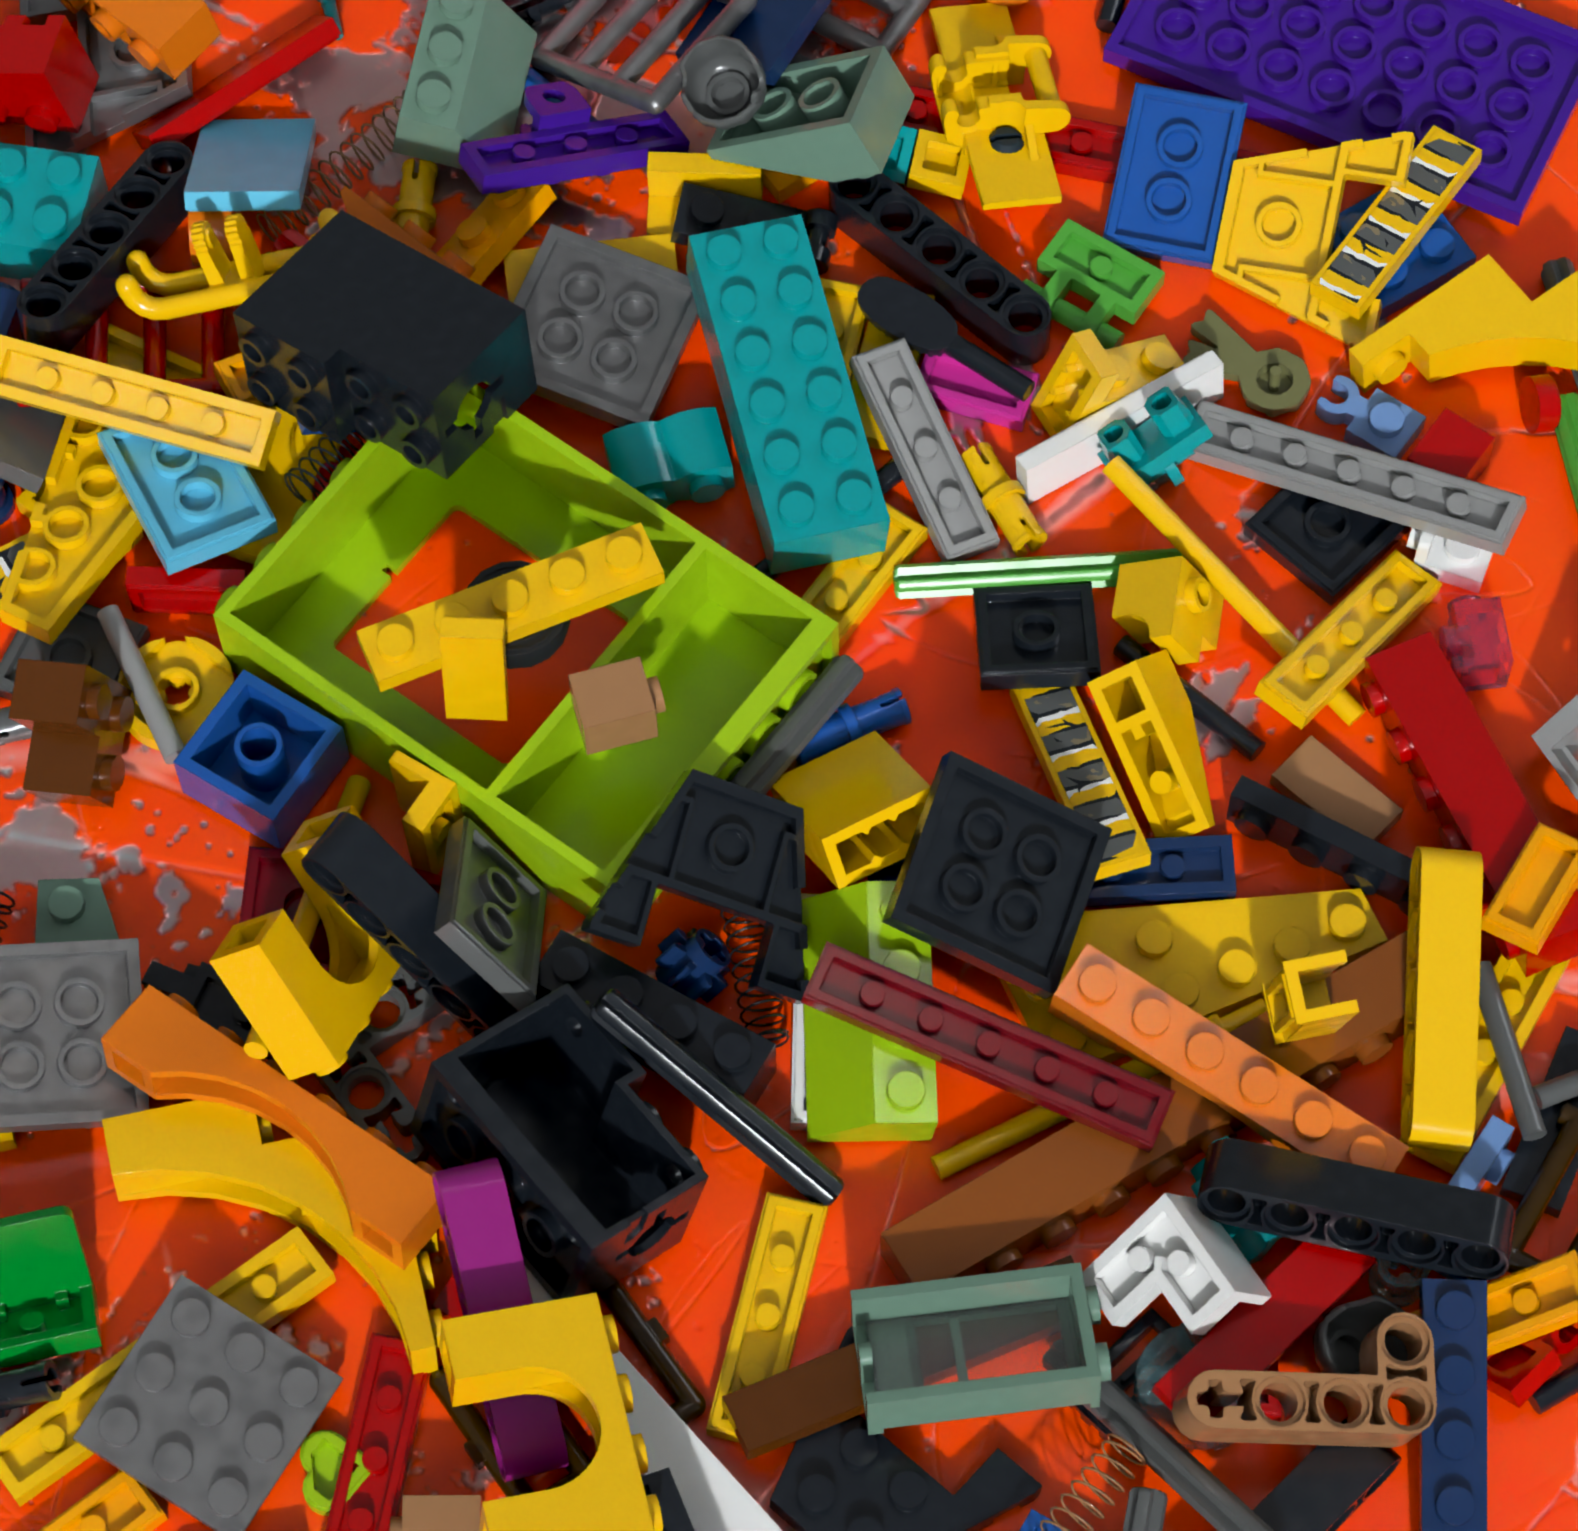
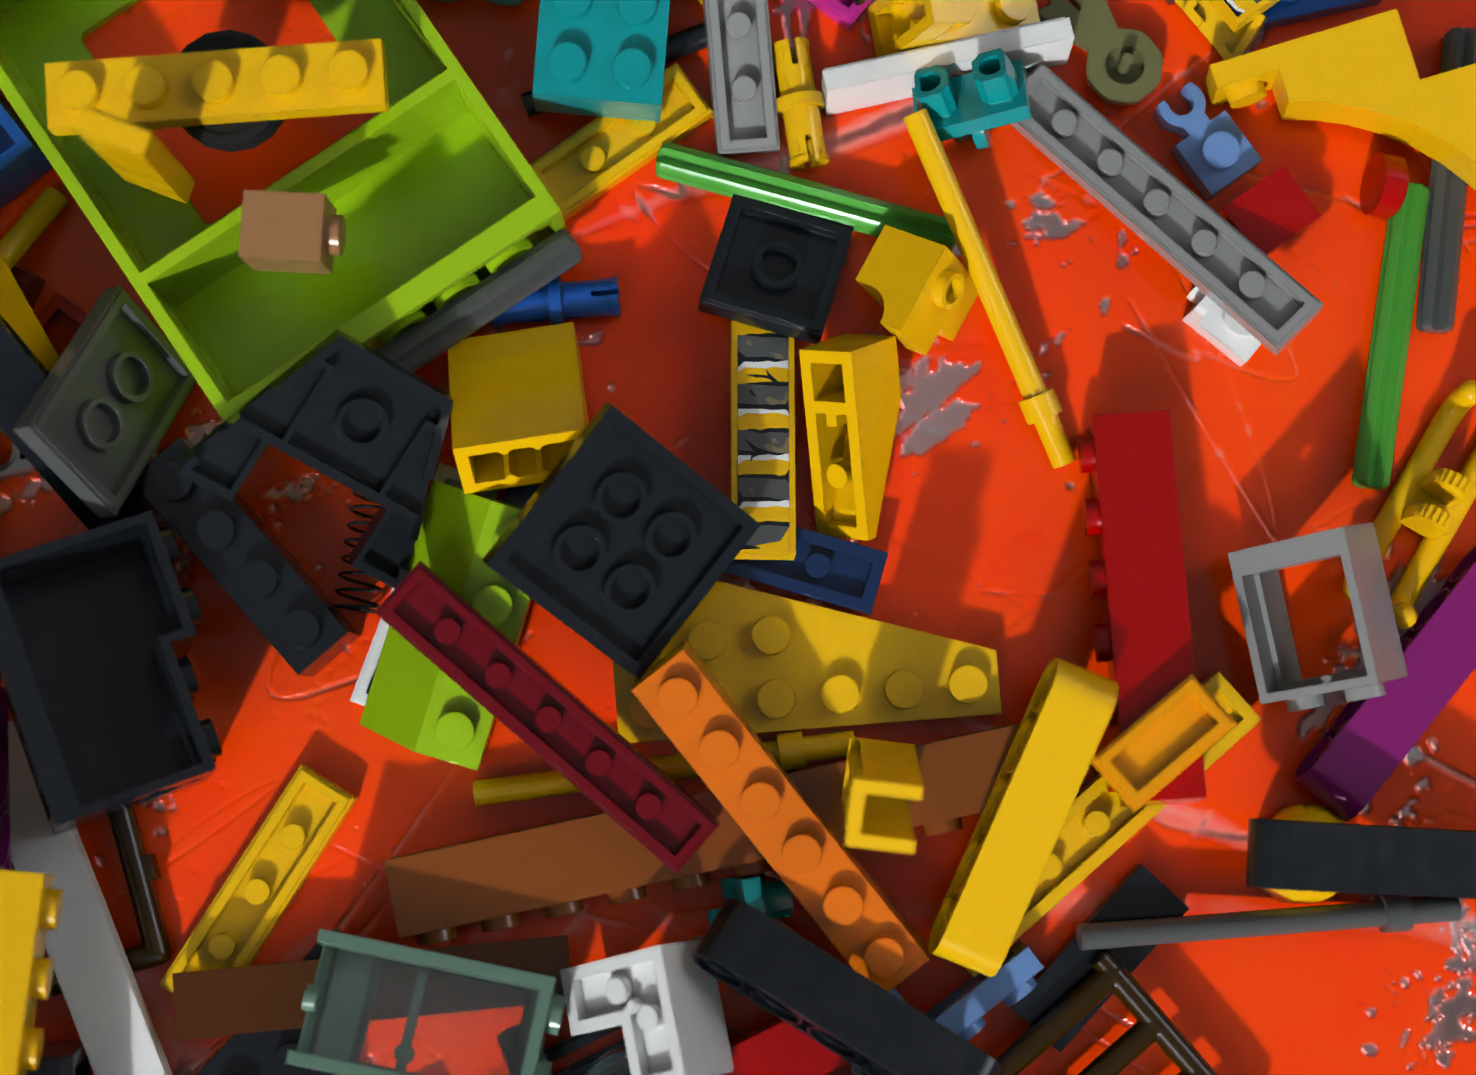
camera: 15 degrees right, 20 degrees up
yellow panel [389,750,463,874] -> none
black axle [590,989,844,1206] -> none
dark blue gear [655,927,731,1003] -> none
black bar [1113,635,1266,761] -> none
black plate [1226,775,1412,916] -> none
black tile [1243,488,1410,606] -> none
yellow tile [1254,549,1442,730] -> none
medium nougat tile [1270,735,1403,842] -> none
clear pink brick [1439,595,1514,692] -> none
dark grey bar [1479,961,1547,1141] -> none

